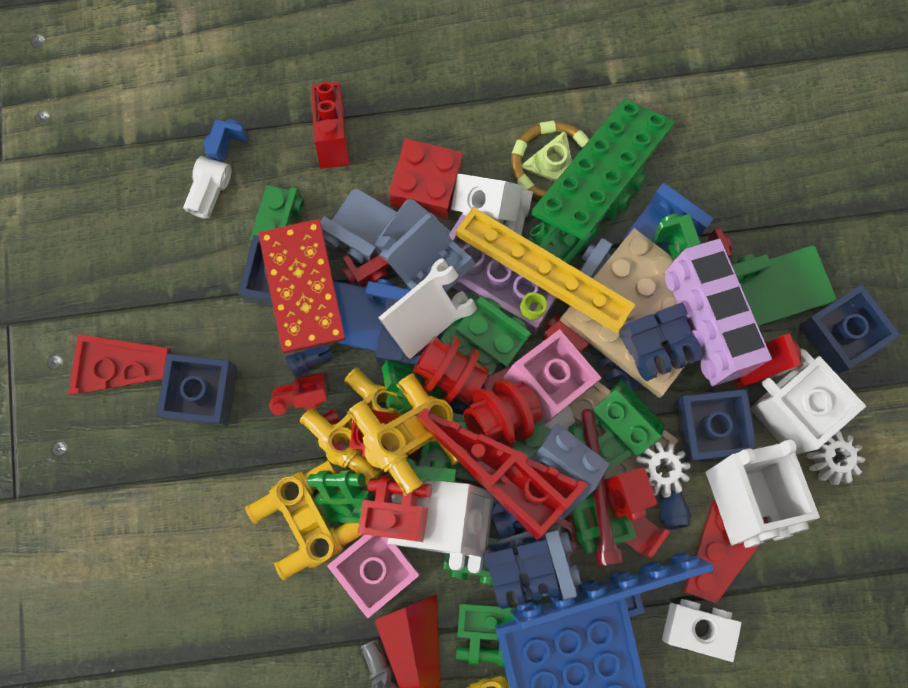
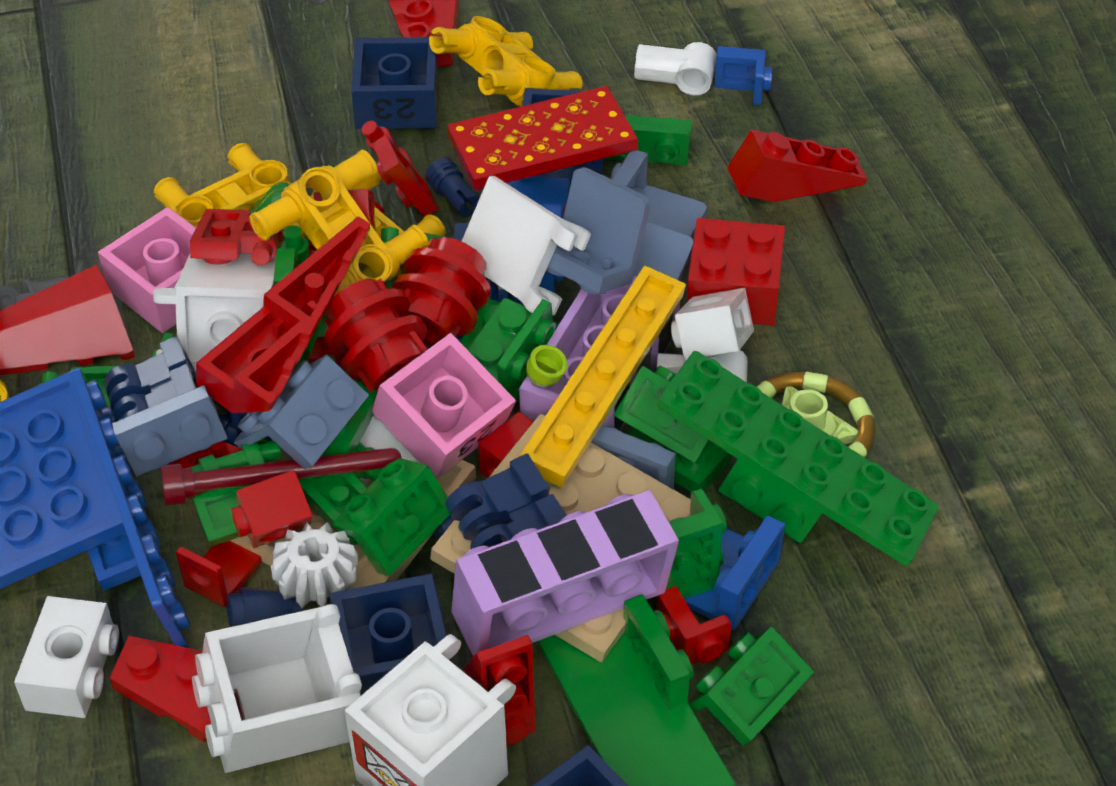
camera: 80 degrees right, 30 degrees down
none -> yellow piece [429,16,583,106]
none -> green bracket [689,626,814,746]

